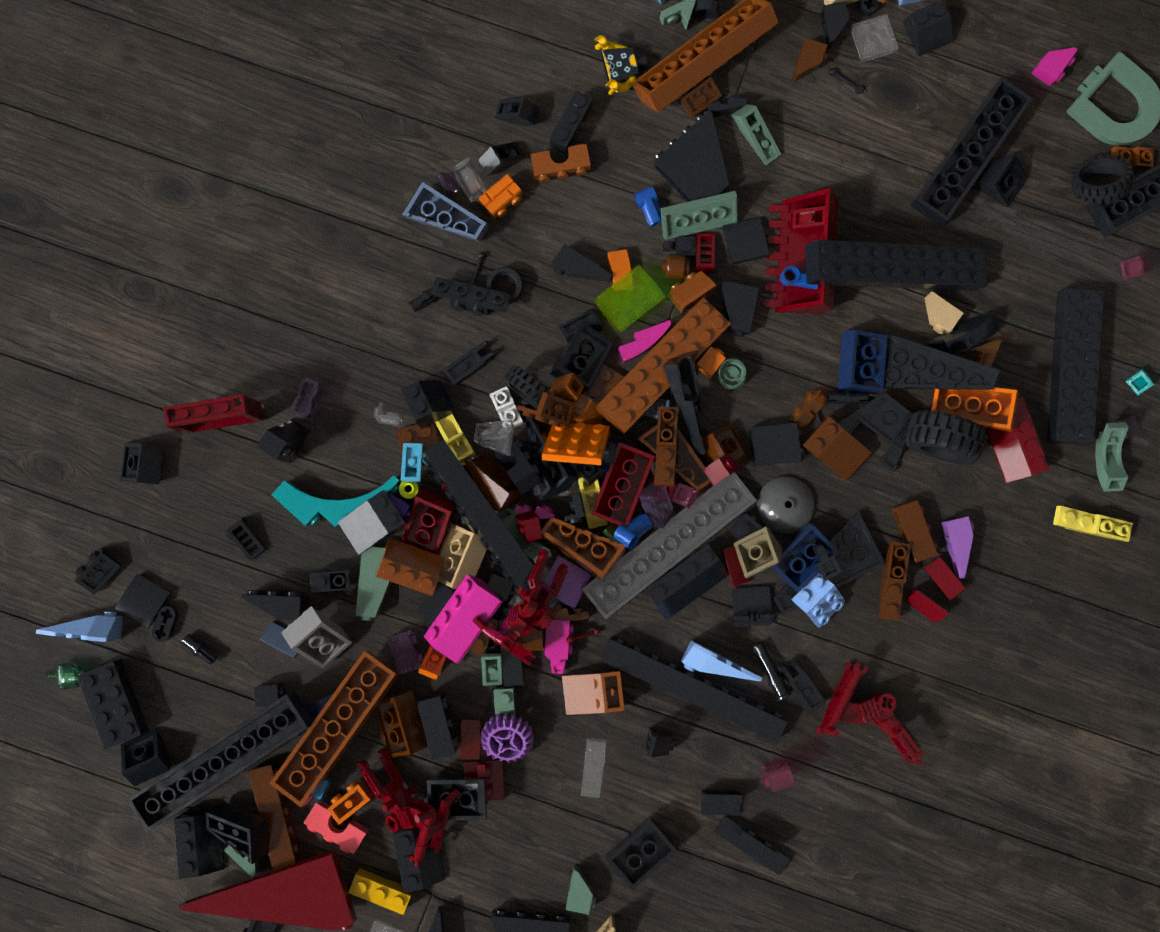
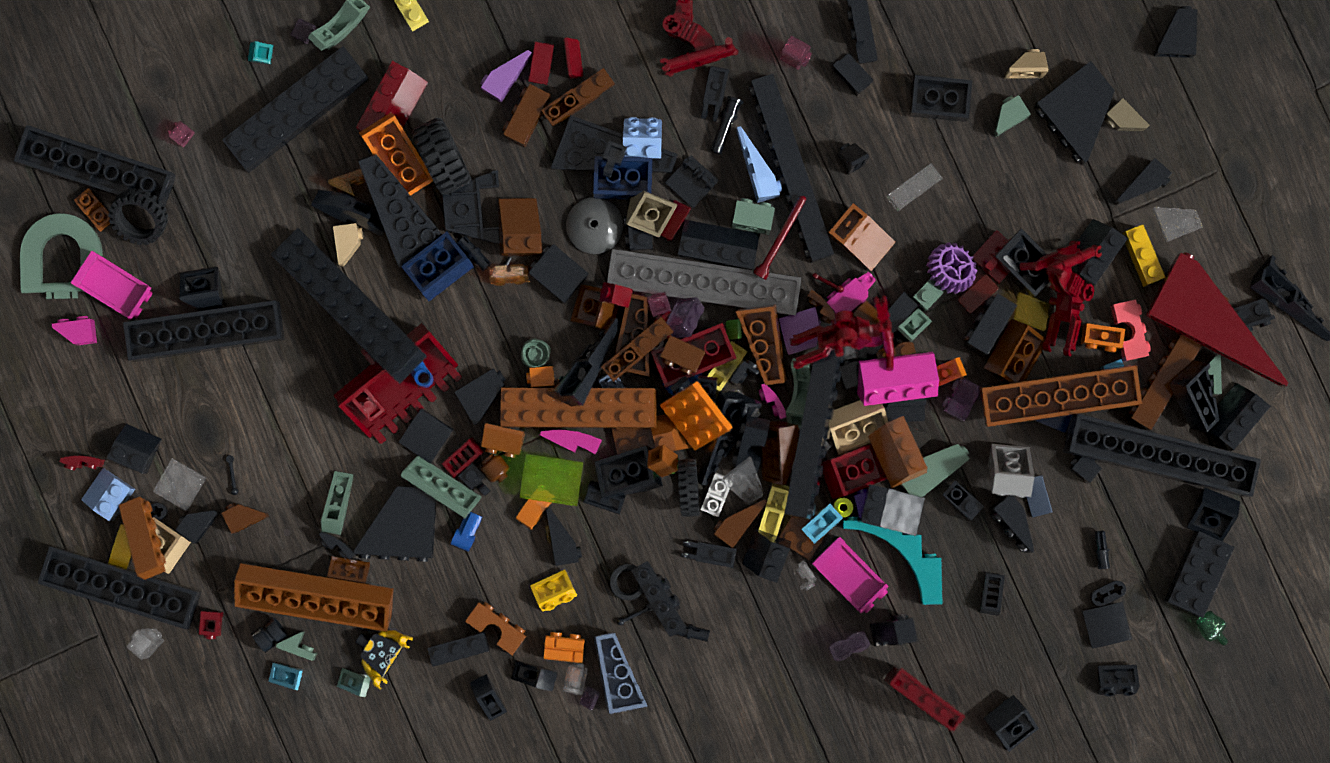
camera: 135 degrees left, 0 degrees up
light blue wedge [36,611,123,642] -> none
dark red brick [514,510,542,543] -> none
reddish brown bracket [517,392,575,427] -> none
blue piece [614,514,653,549] -> none
none -> dark pink panel [71,251,153,320]
none -> sand green slope [337,668,371,697]
none -> yellow bracket [530,570,577,612]
none -> reddish brown brick [660,335,706,375]
none -> reddish brown slope [713,499,767,548]
none -> sand green brick [732,198,775,235]
none -> dark red piece [753,195,806,280]
none -> dark pink panel [811,537,889,613]
none -> clear yellow piece [1014,292,1050,331]

